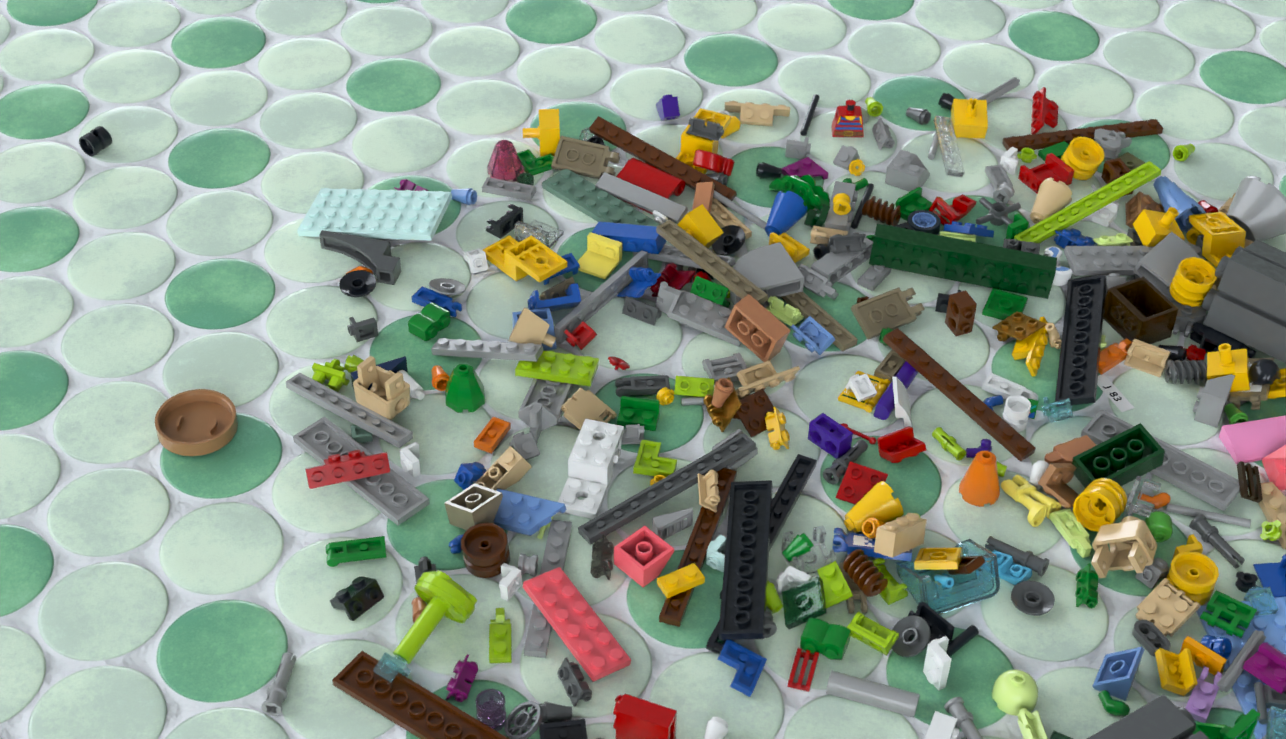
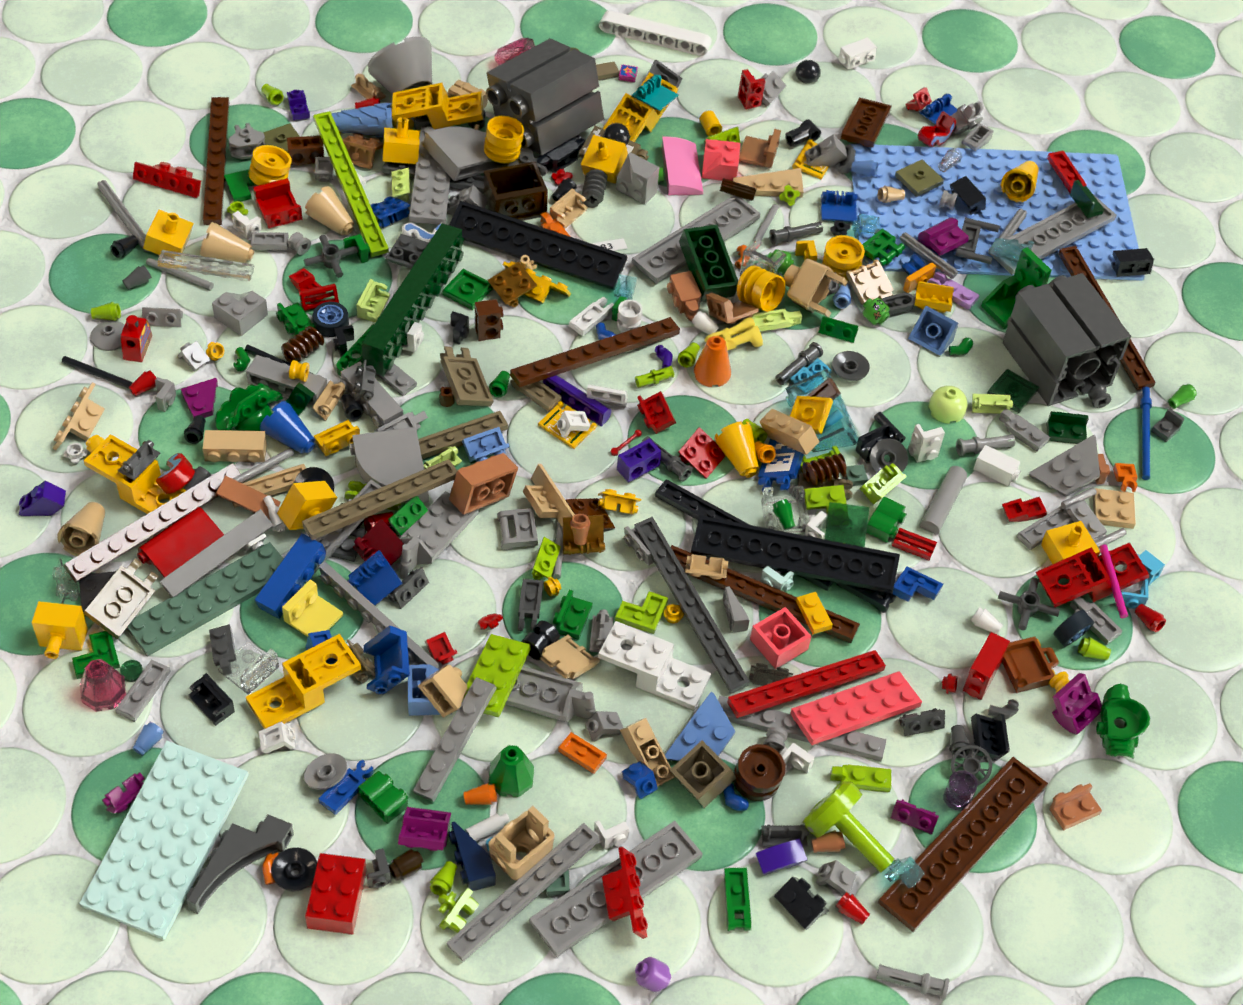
camera: 85 degrees left, 10 degrees up
blue plate [943,221,994,238] -> none
none -> tan cone [57,502,105,556]
none -> red cone [128,370,156,397]
none -> tan cone [200,222,254,263]
none -> tan brick [203,430,267,463]
none -> dark grey hinge [209,624,237,676]
none -> dark purple slope [286,90,310,120]
none -> red brick [305,853,367,934]
none -> dark brown brick [388,849,424,881]
none -> magenta brick [398,807,451,851]
none -> white bracket [402,322,424,353]
none -> black wheel [521,620,560,660]
none -> medium lavender head [635,957,671,992]
none -> red plate [727,650,886,718]
none -> dark purple slope [756,839,808,875]
none -> light grey bracket [816,860,856,895]
none -> light blue cone [833,284,851,309]
none -> red cone [835,892,870,925]
none -> sand green plate [845,464,868,486]
none -> bright green head [863,298,890,325]

